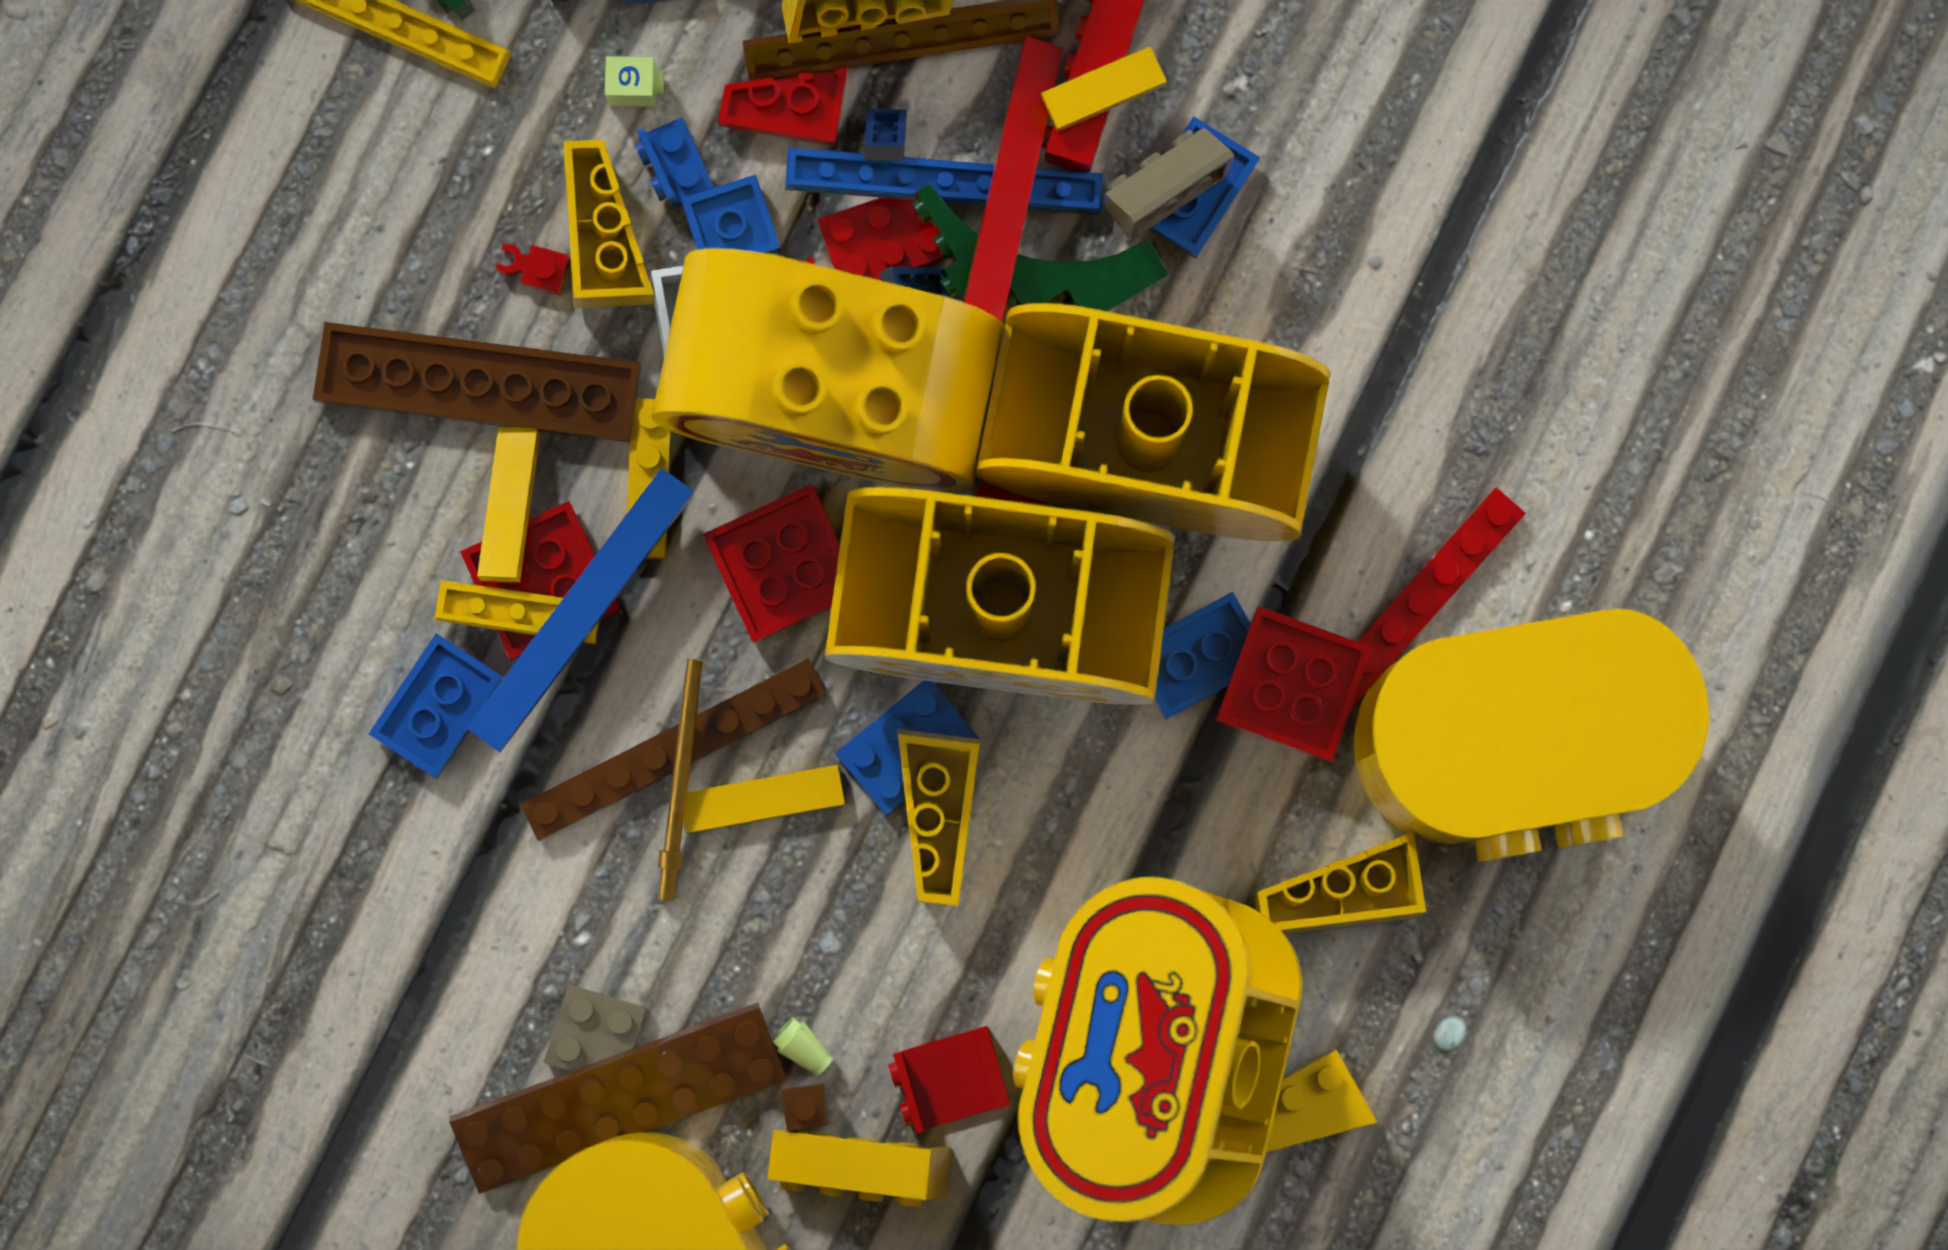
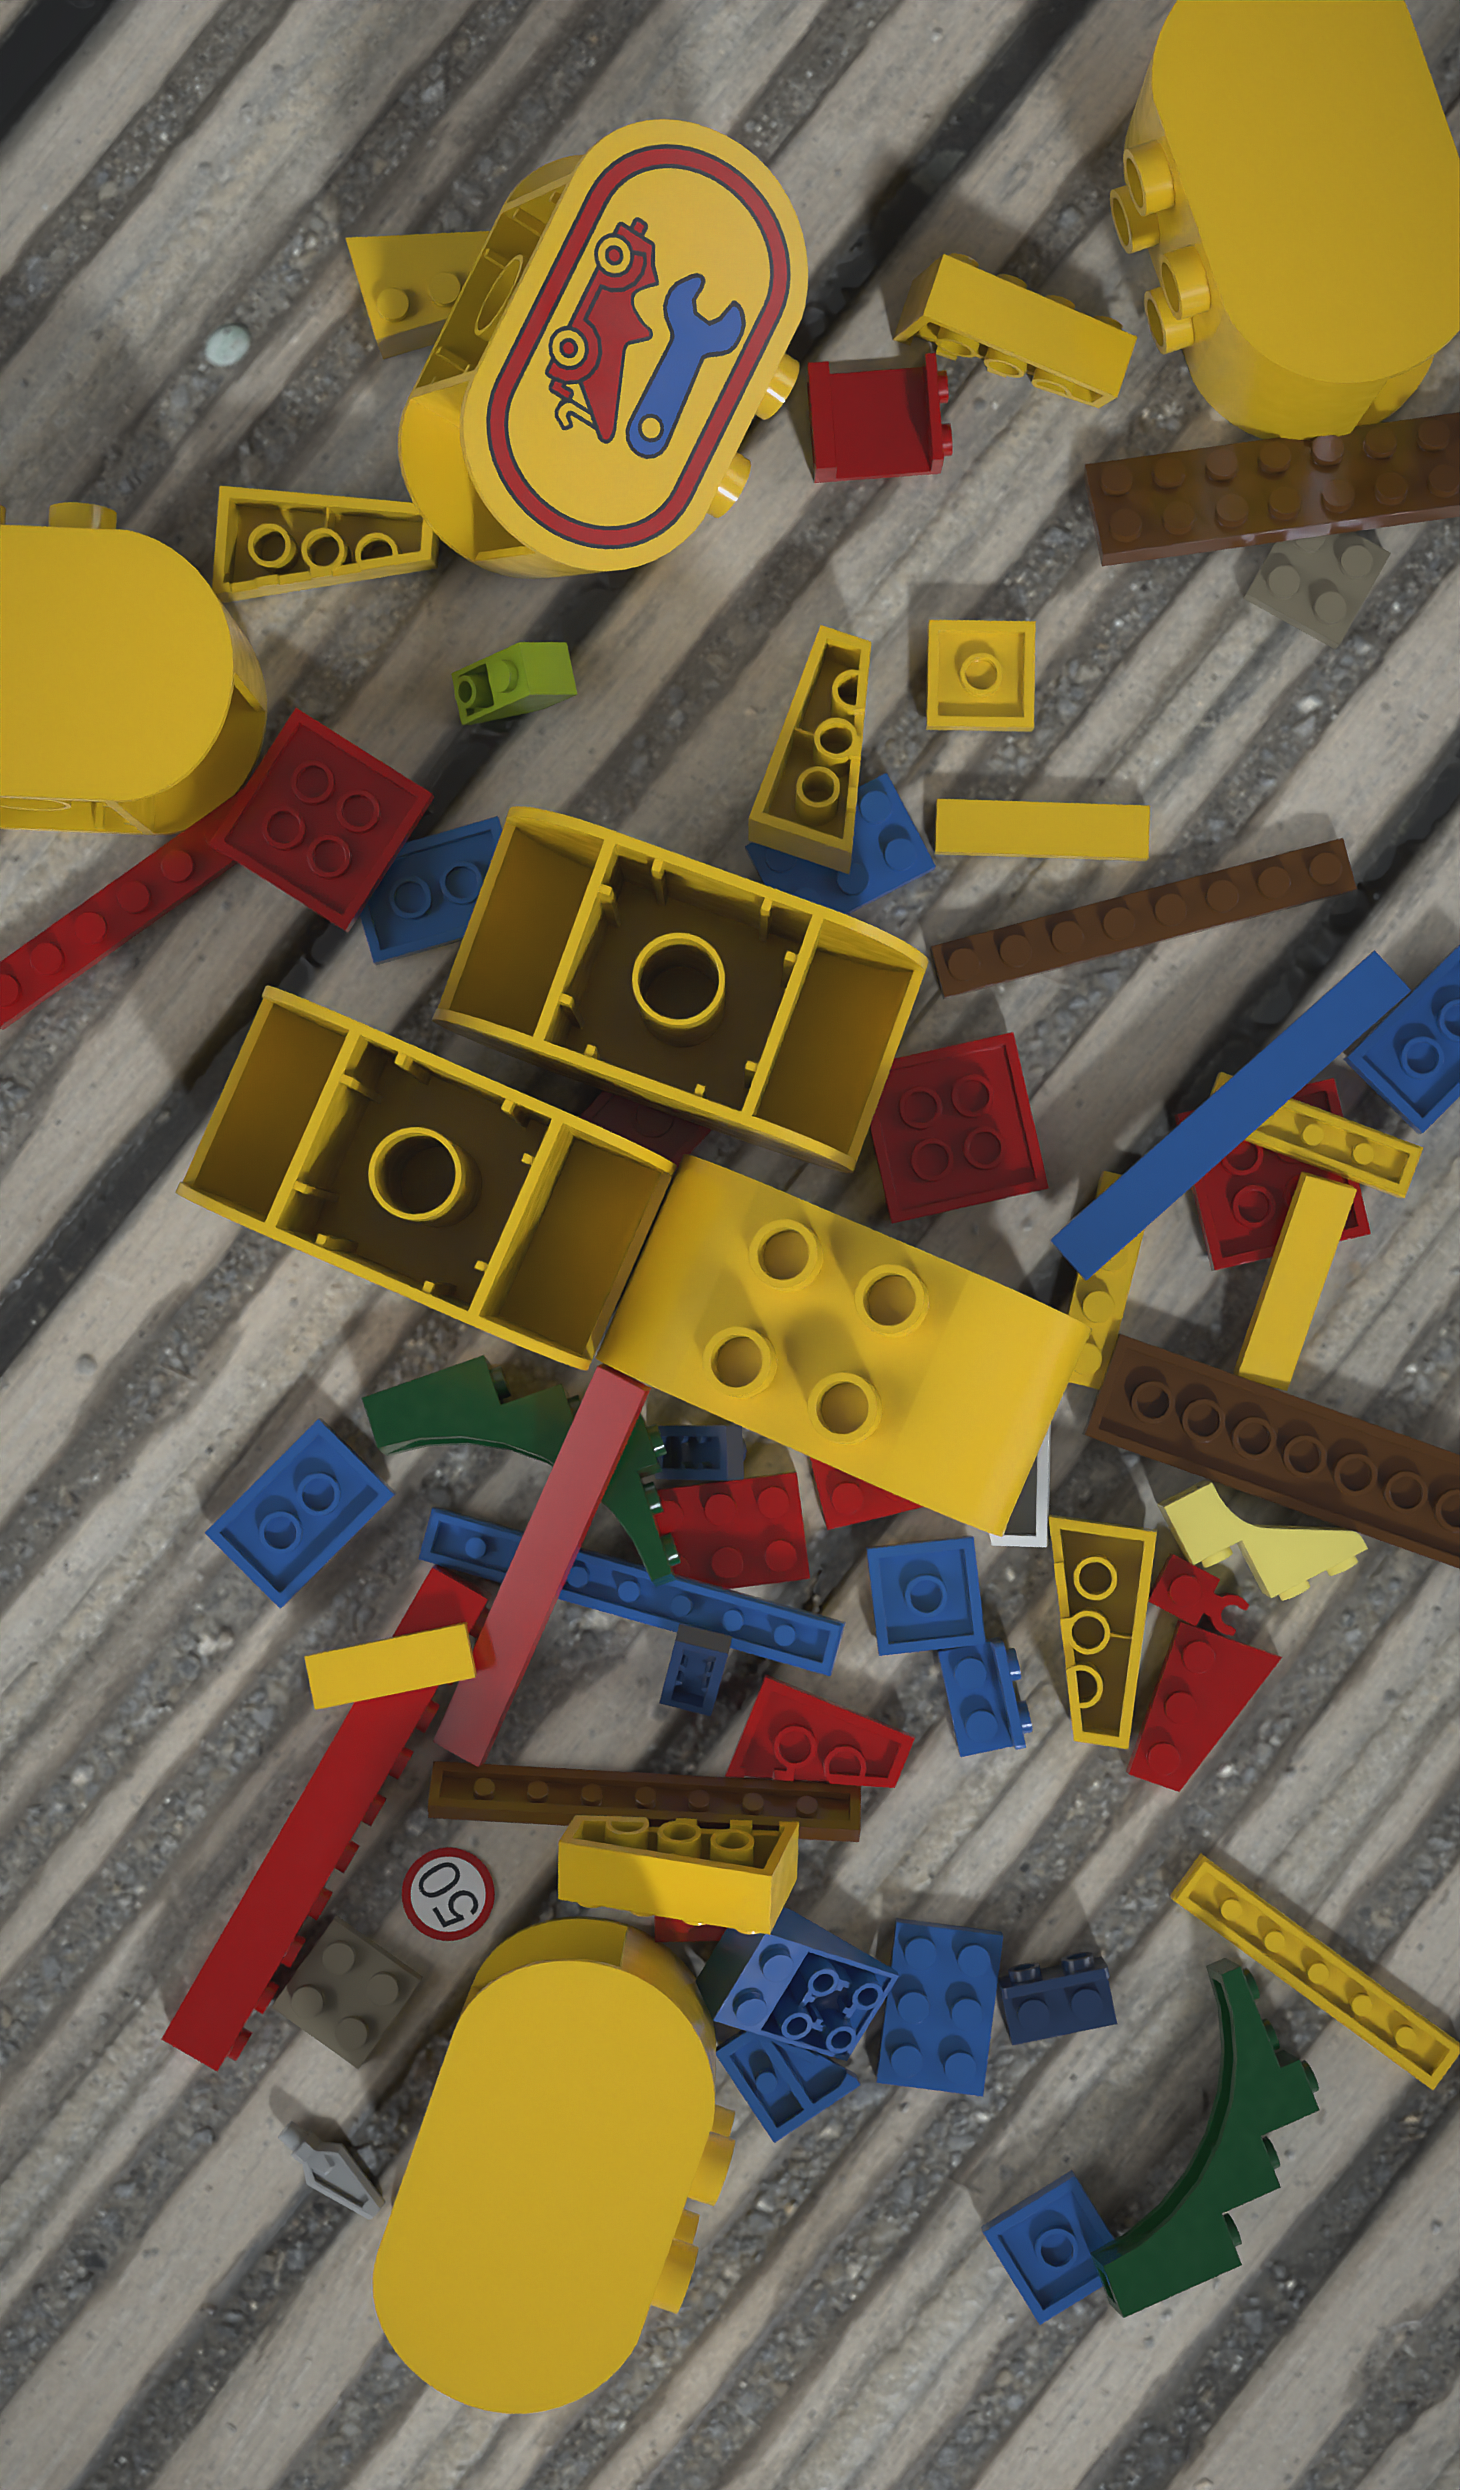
camera: 165 degrees left, 5 degrees up
yellowish green brick [605,56,664,107] -> none
pearl gold bar [658,658,703,901] -> none
yellowish green cone [773,1017,833,1076] -> none
reddish brown brick [781,1083,830,1131] -> none
dark tan slope [1103,128,1234,242] -> none
none -> lime slope [451,642,578,725]
none -> yellow plate [926,620,1036,732]
none -> red wing [1126,1620,1282,1792]
none -> light yellow arch [1157,1480,1368,1601]

